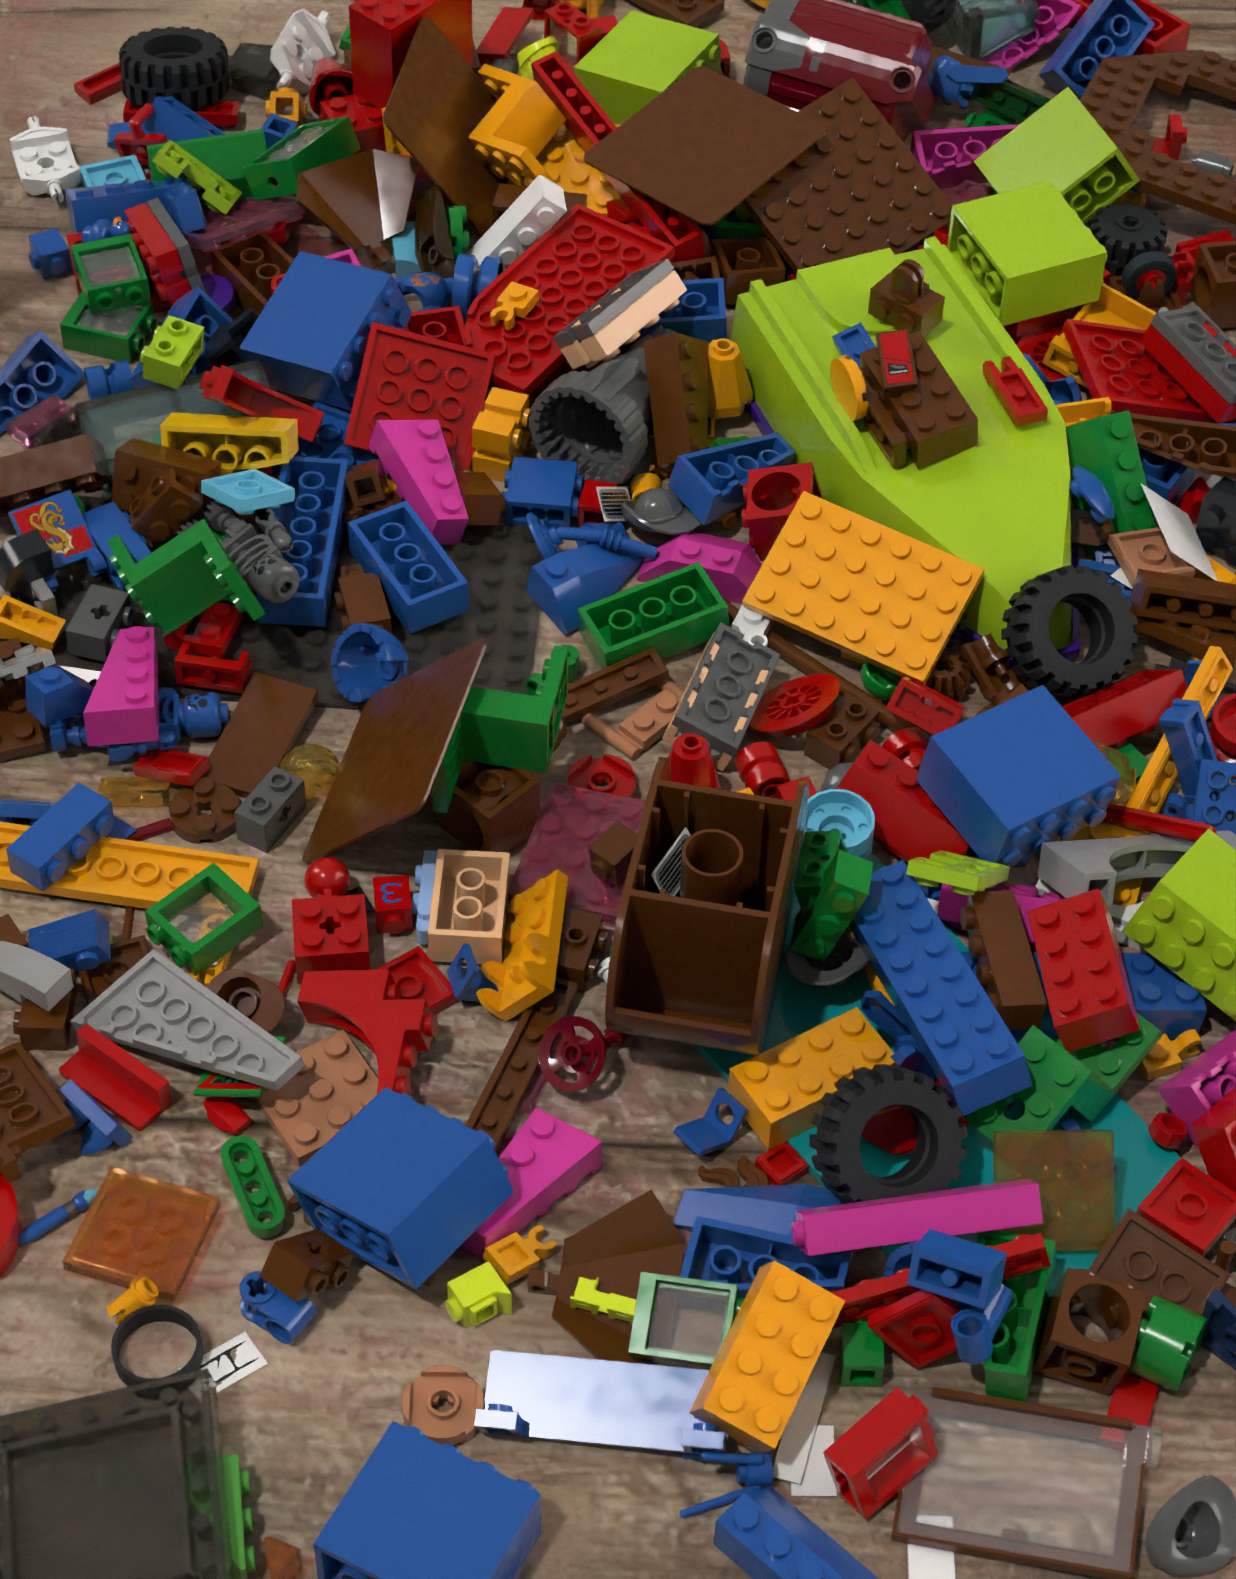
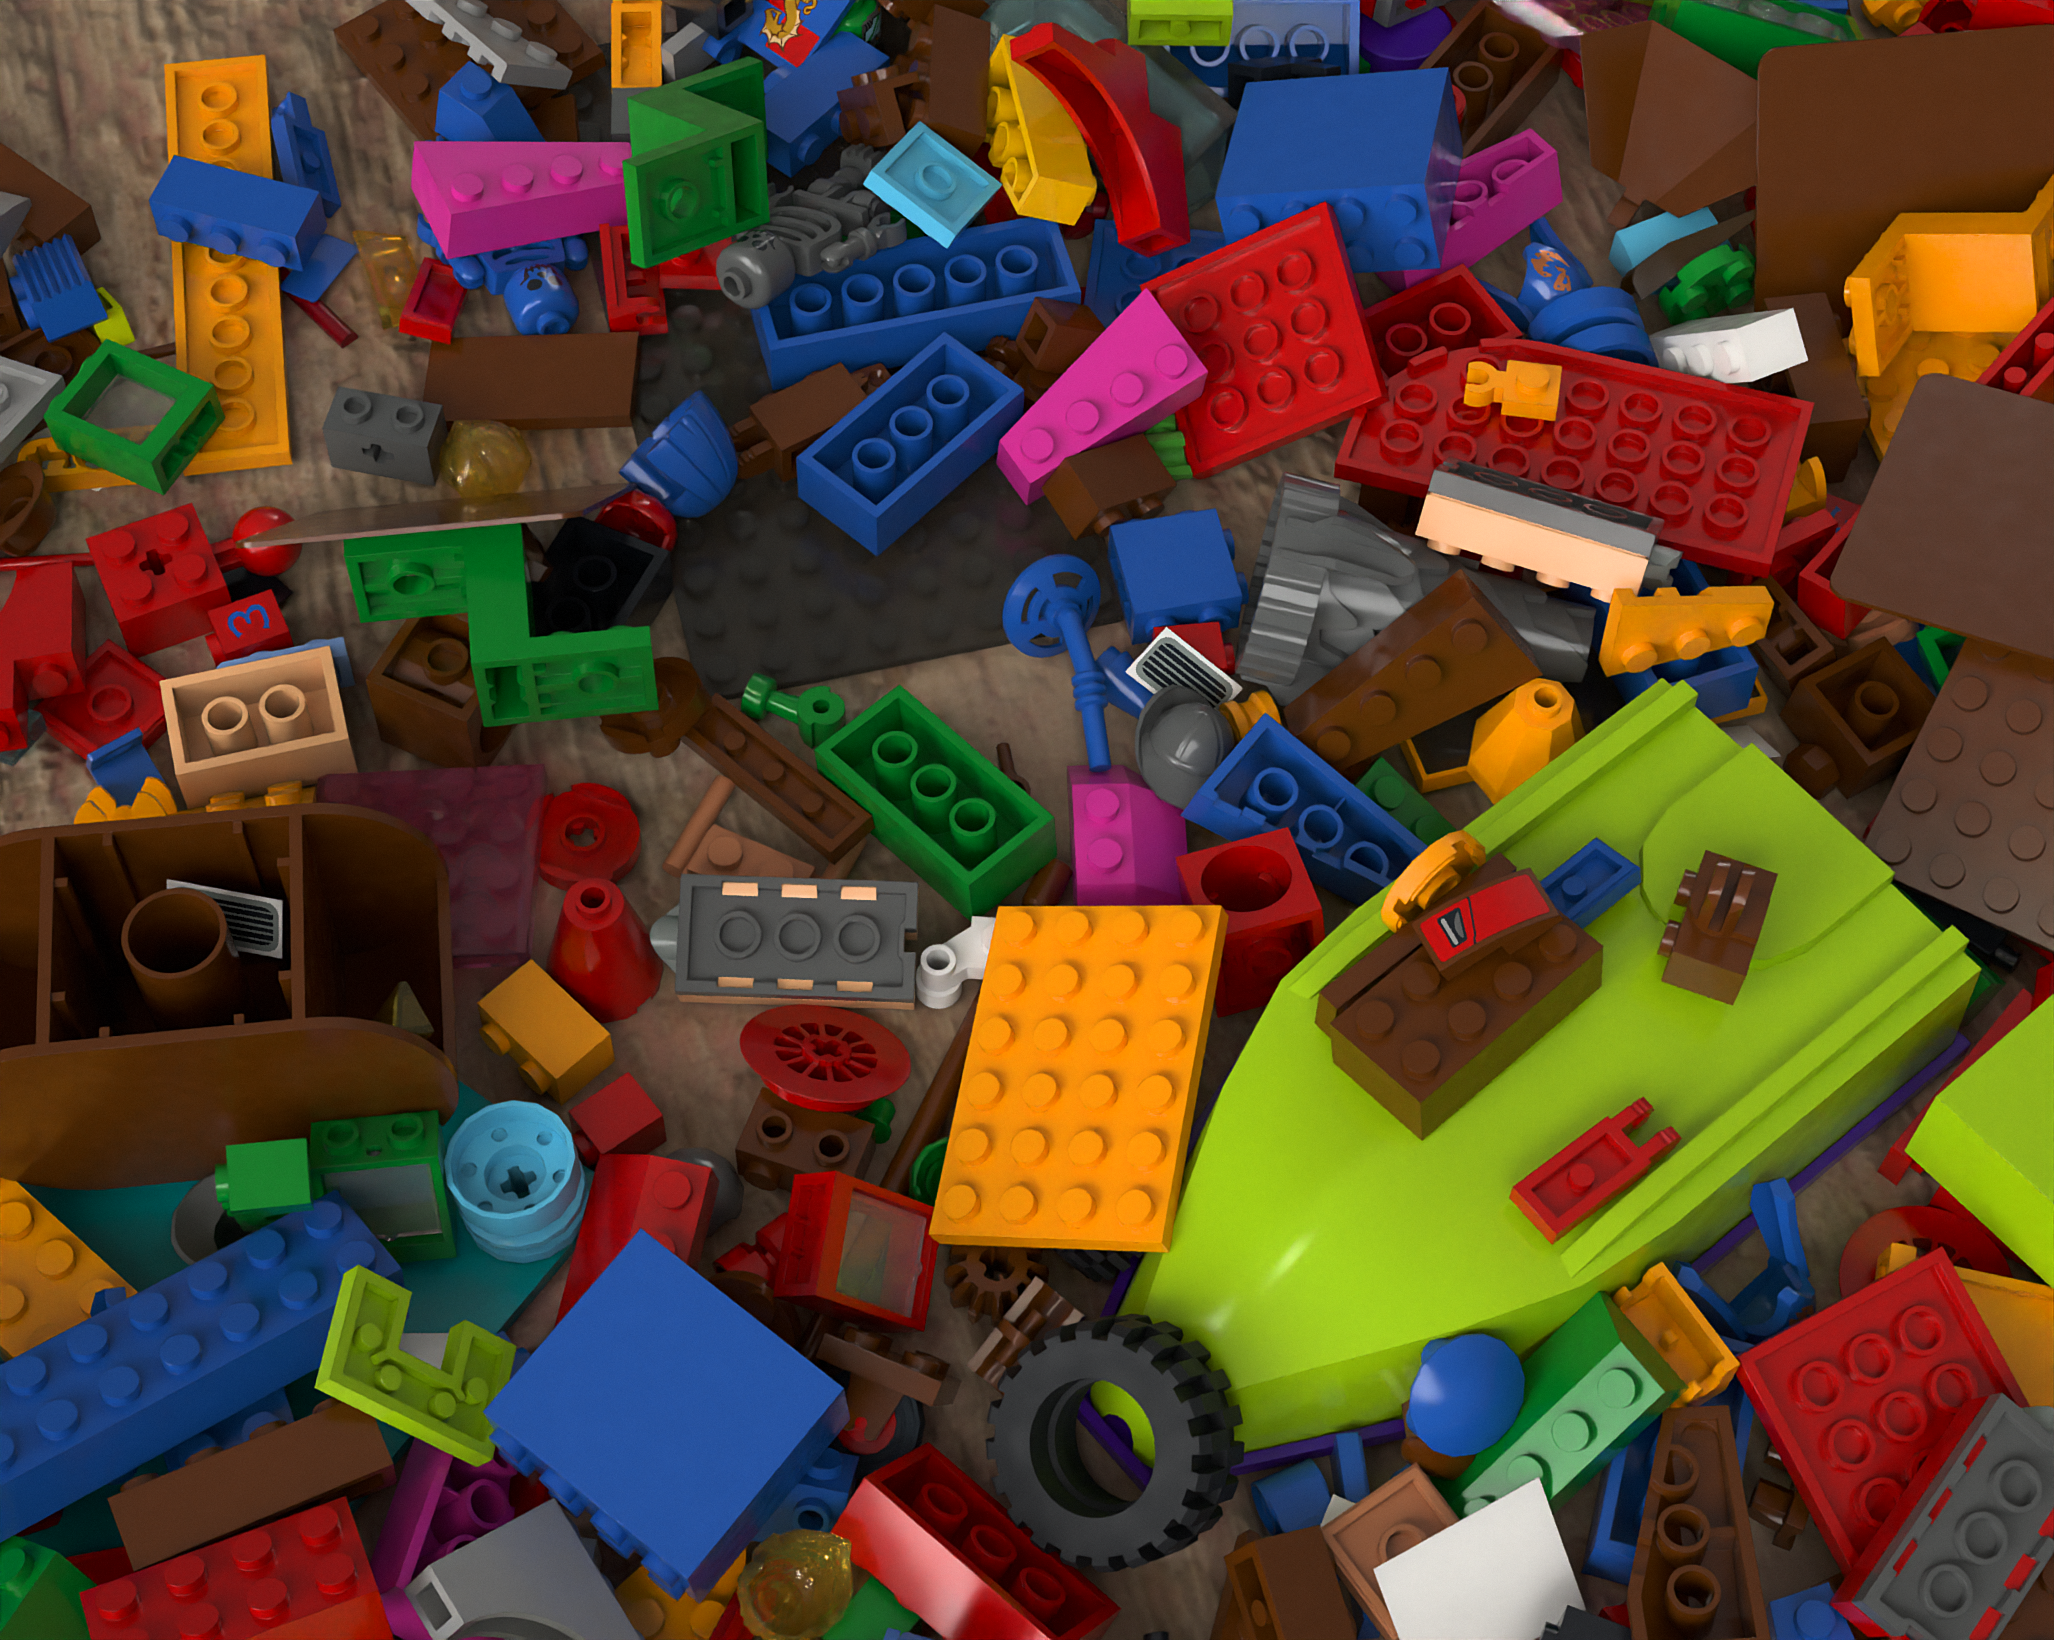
camera: 70 degrees right, 10 degrees up
reddish brown plate [168,777,240,844] -> none
light orange brick [472,387,533,482] -> none
blue wedge [525,534,645,636] -> none
red wheel [734,741,791,798] -> none
none -> light orange wing [1598,586,1774,677]

